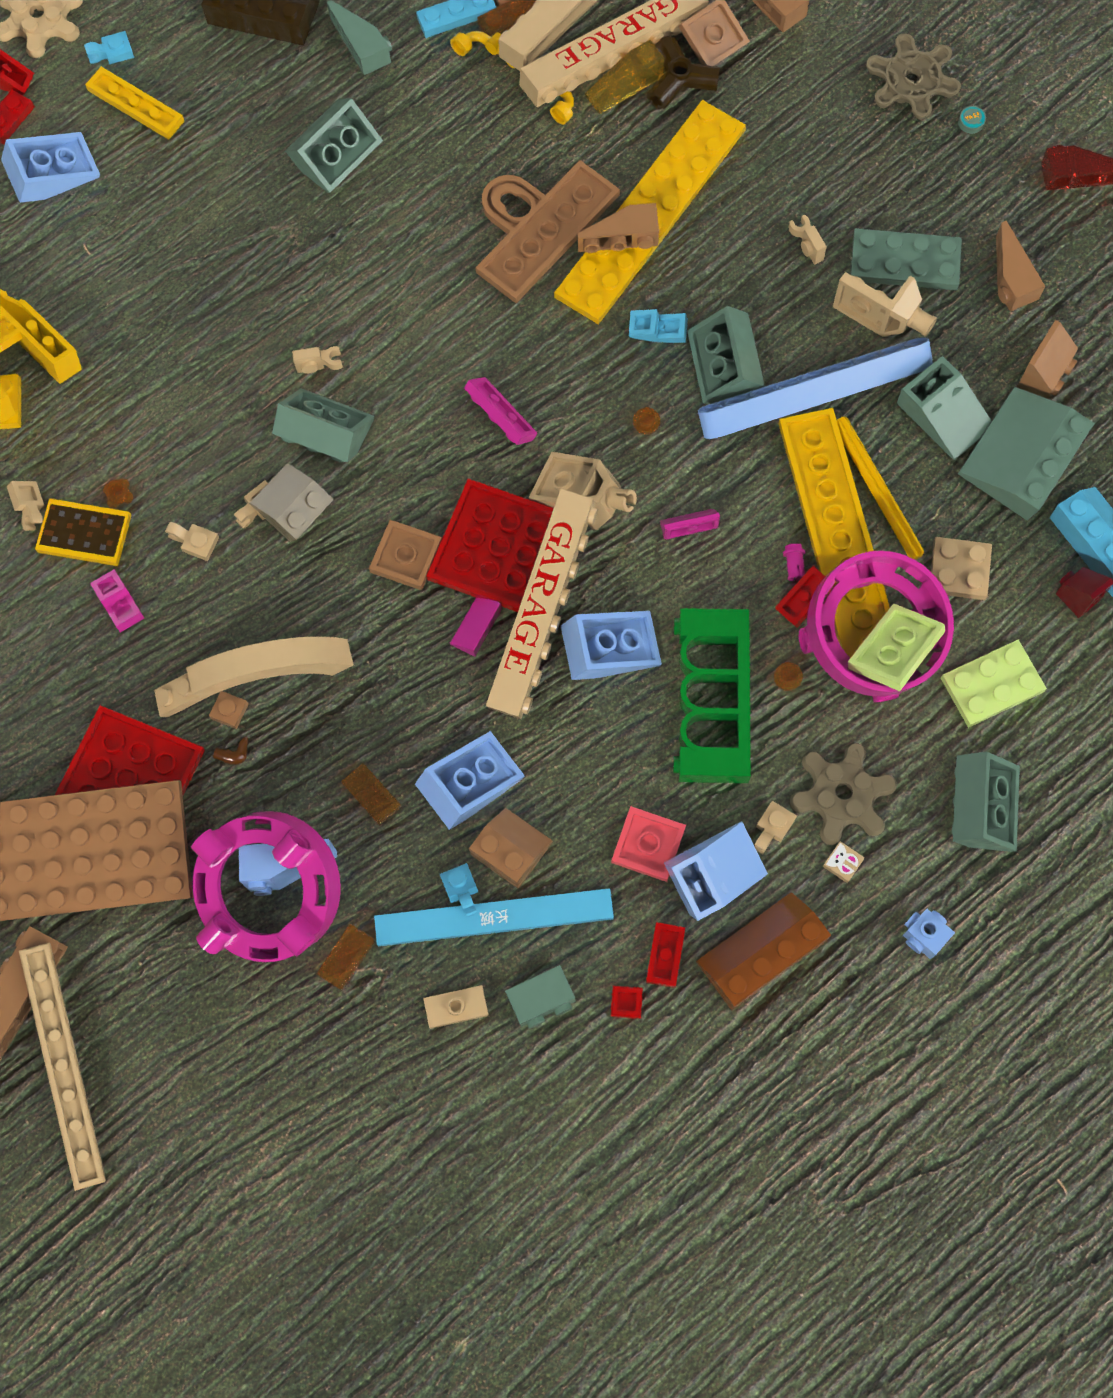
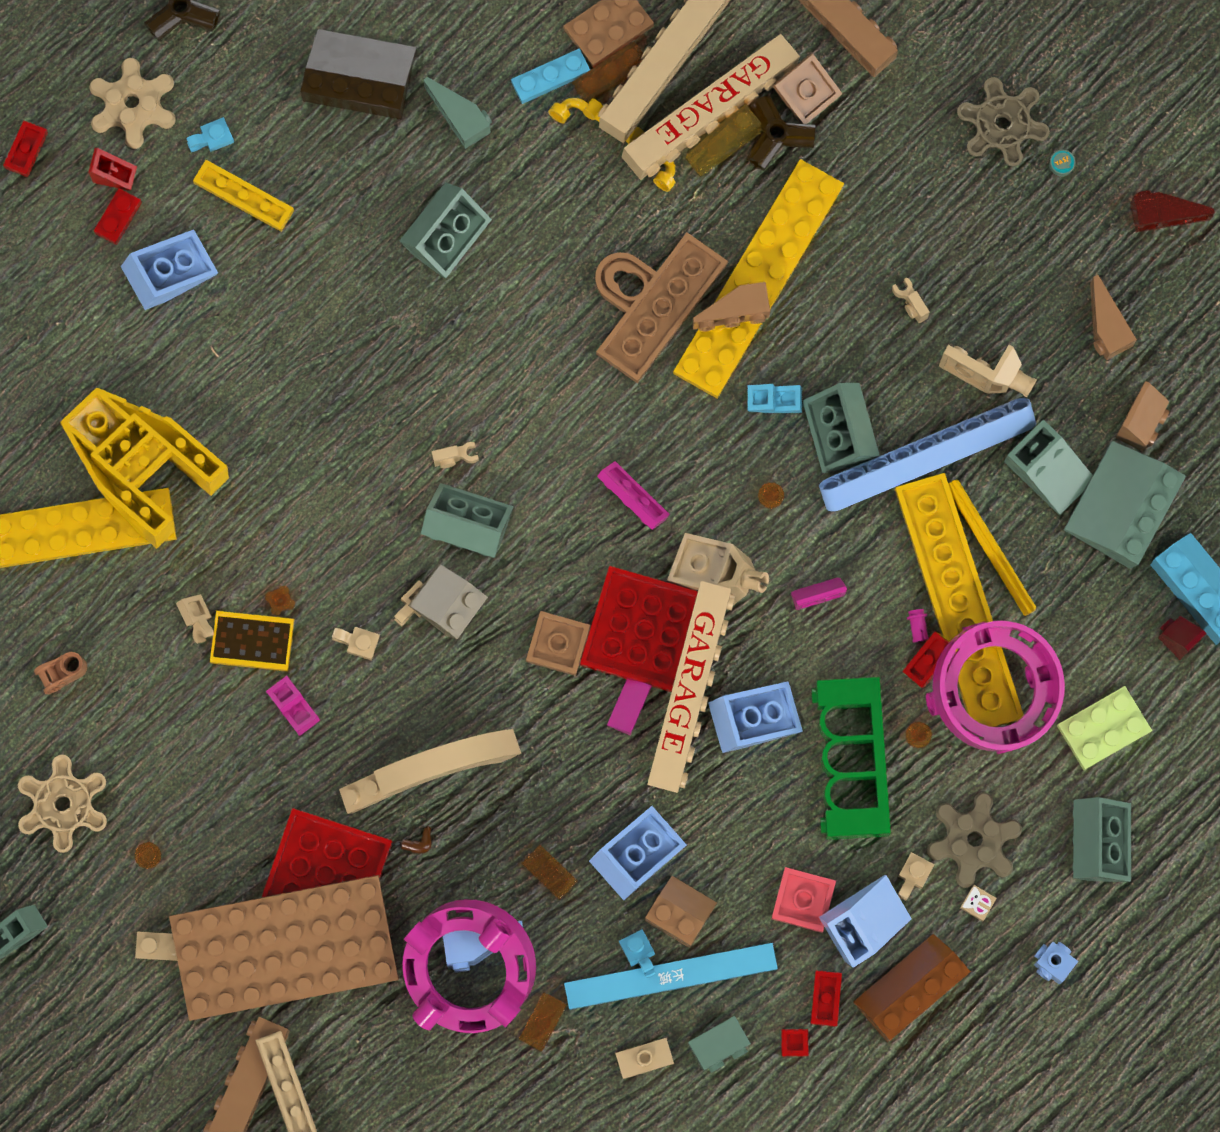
camera: 10 degrees left, 5 degrees up
medium nougat plate [209,691,249,729] -> none
yellowish green plate [848,603,945,691] -> none
sand green plate [850,228,962,291] -> none
tan plate [931,537,992,600] -> none

